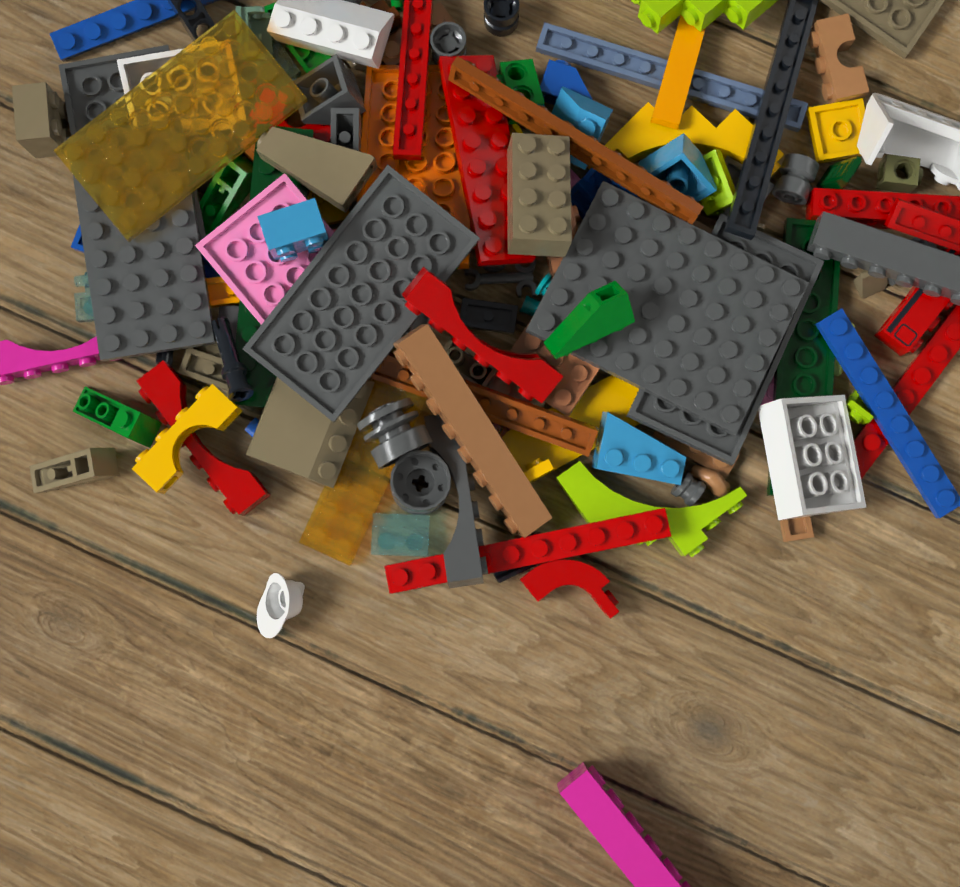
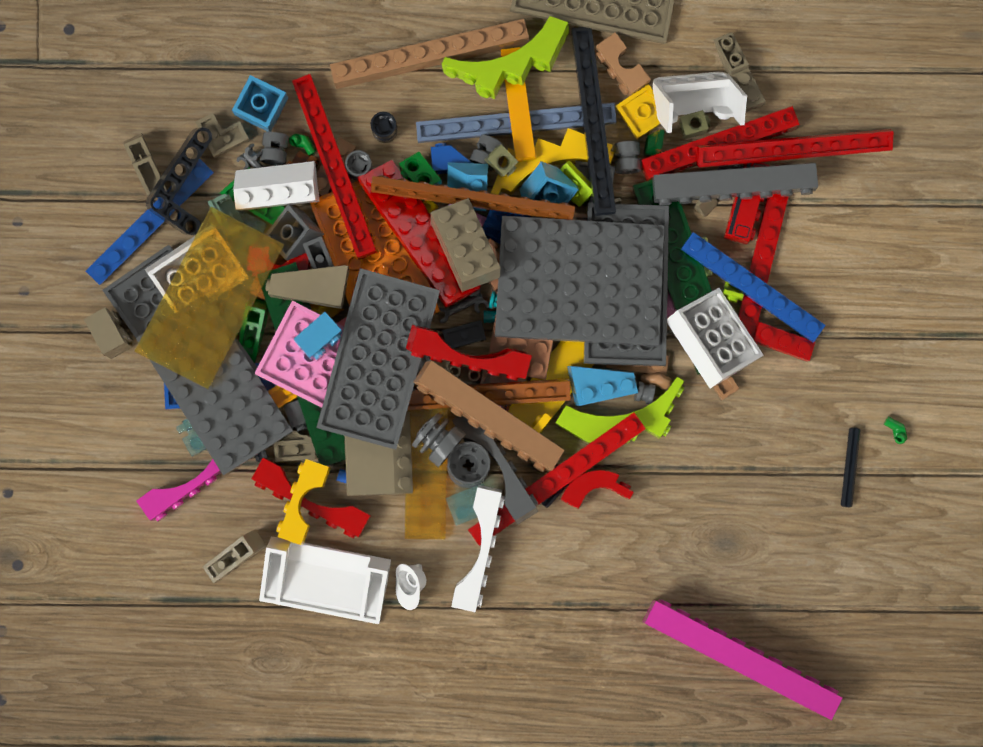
camera: 25 degrees left, 0 degrees up
green slope [73,387,162,448] -> none
black pin [212,317,254,402] -> none
green slope [544,281,635,359] -> none
none -> white slope [259,536,391,624]
none -> white arch [451,485,505,612]
none -> dark grey wheel [469,134,504,171]
none -> olive brick [484,144,518,177]
none -> red plate [753,322,815,362]
none -> black axle [841,427,861,508]

